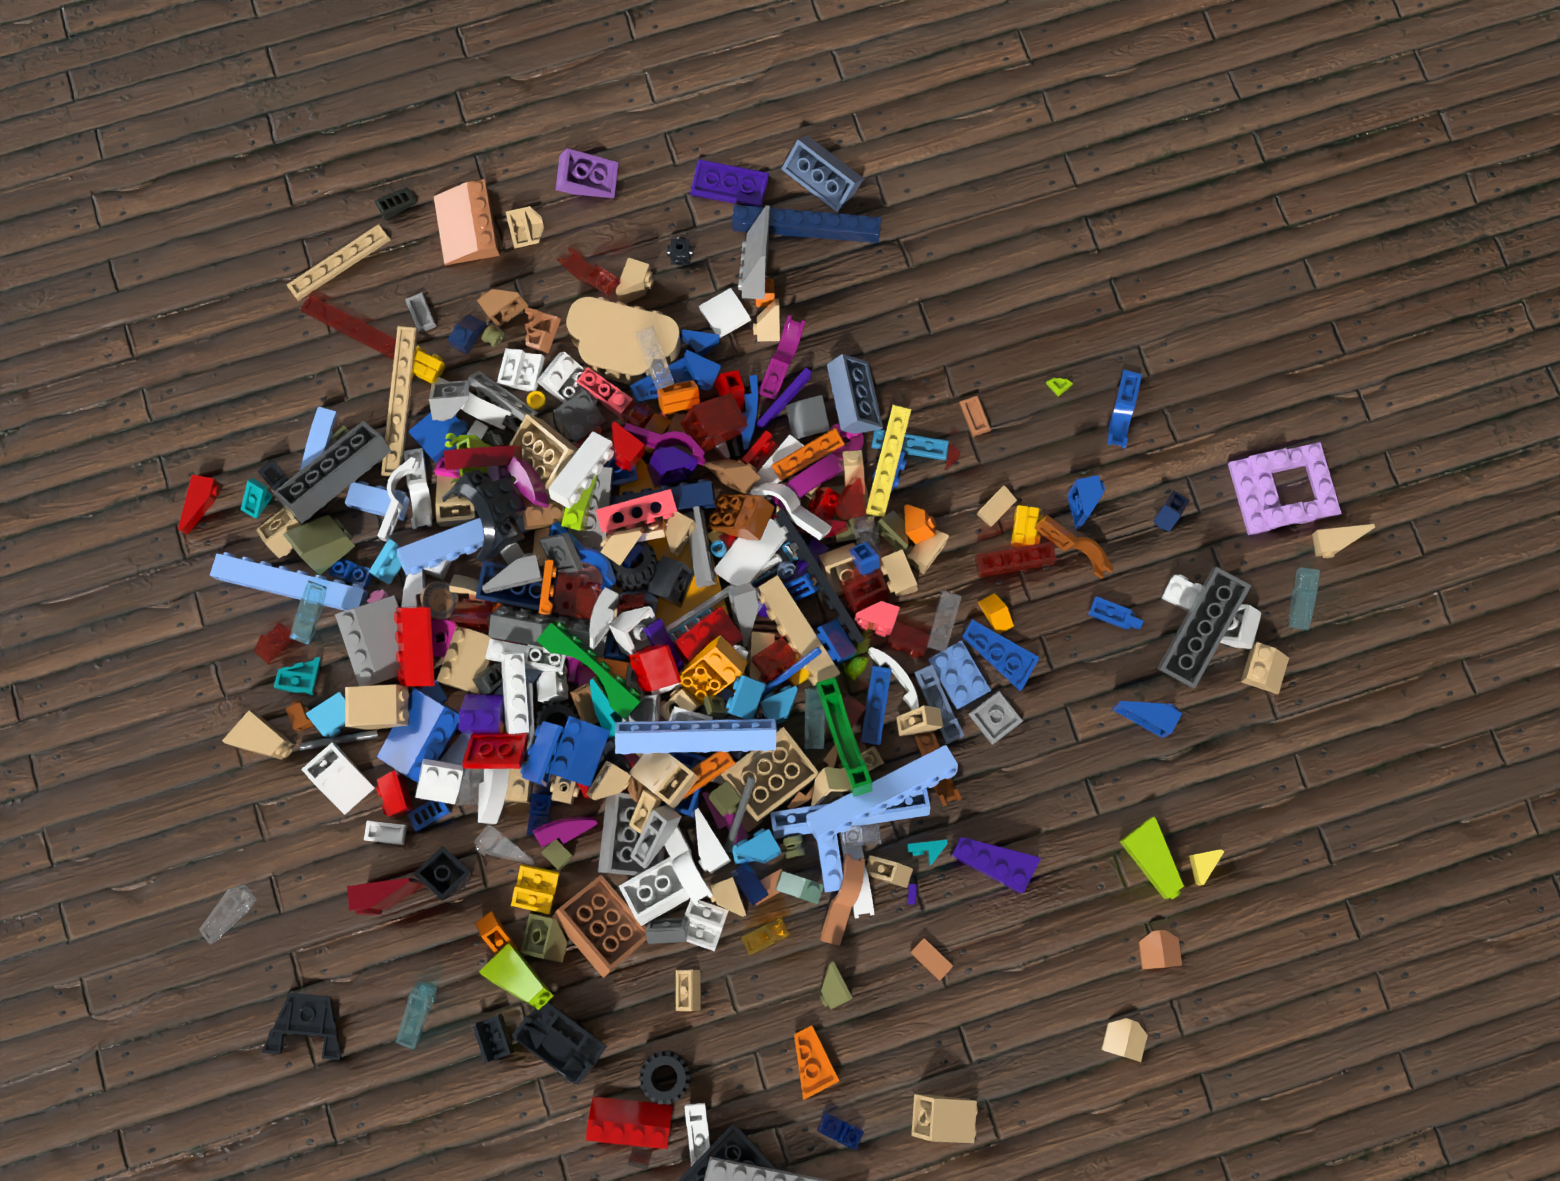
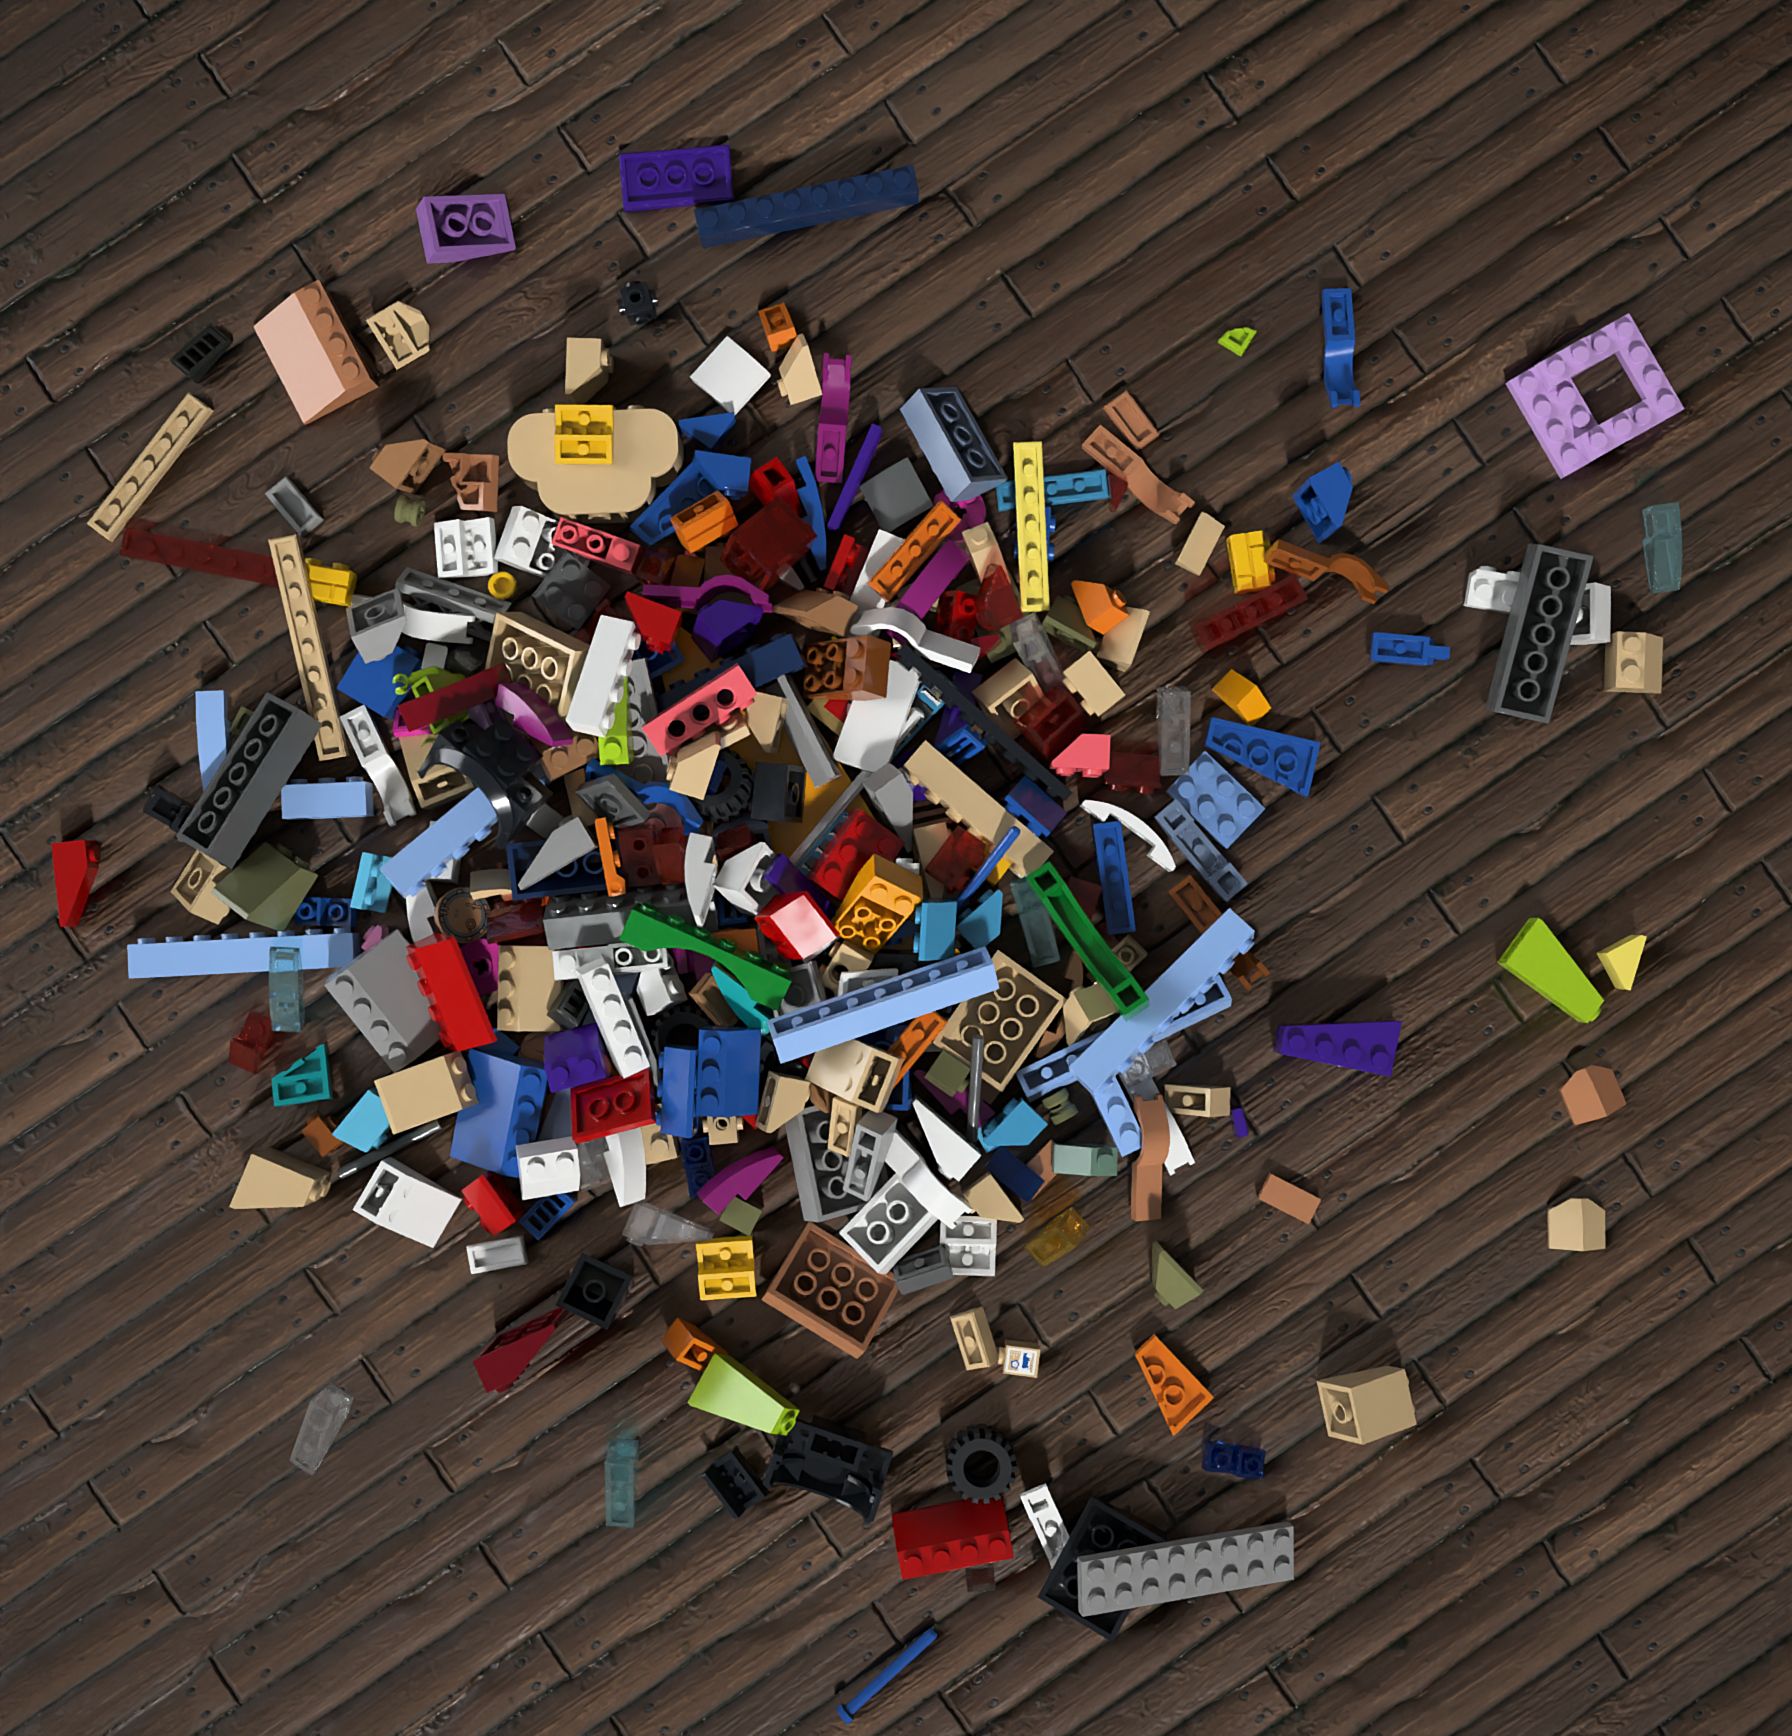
camera: 15 degrees left, 10 degrees up
teal slope [241,478,273,519] -> none
black wing [261,992,342,1060] -> none
white piece [377,457,420,542] -> none
dark blue slope [448,315,486,355] -> none
olive slope [520,913,567,962] -> none
clear red piece [557,247,621,296] -> none
clear slope [635,326,675,390] -> none
olive plate [703,695,728,718] -> none
dark azure hinge [710,540,727,557] -> none
light grey slope [738,206,770,299] -> none
sand blue plate [777,561,795,579] -> none
sand blue slope [781,135,864,213] -> none
clear neon green slope [844,657,868,680] -> none
blue slope [849,542,880,575] -> none
tan slope [896,705,943,736] -> none
teal slope [907,840,948,866] -> none
light grey tile [968,691,1023,745] -> none
blue slope [1111,701,1182,738] -> none
dark blue slope [1153,490,1190,532] -> none
tan slope [1312,524,1375,558] -> none
none -> yellow slope [554,404,614,464]
none -> brick [998,1339,1040,1378]
none -> nougat piece [1082,425,1195,524]

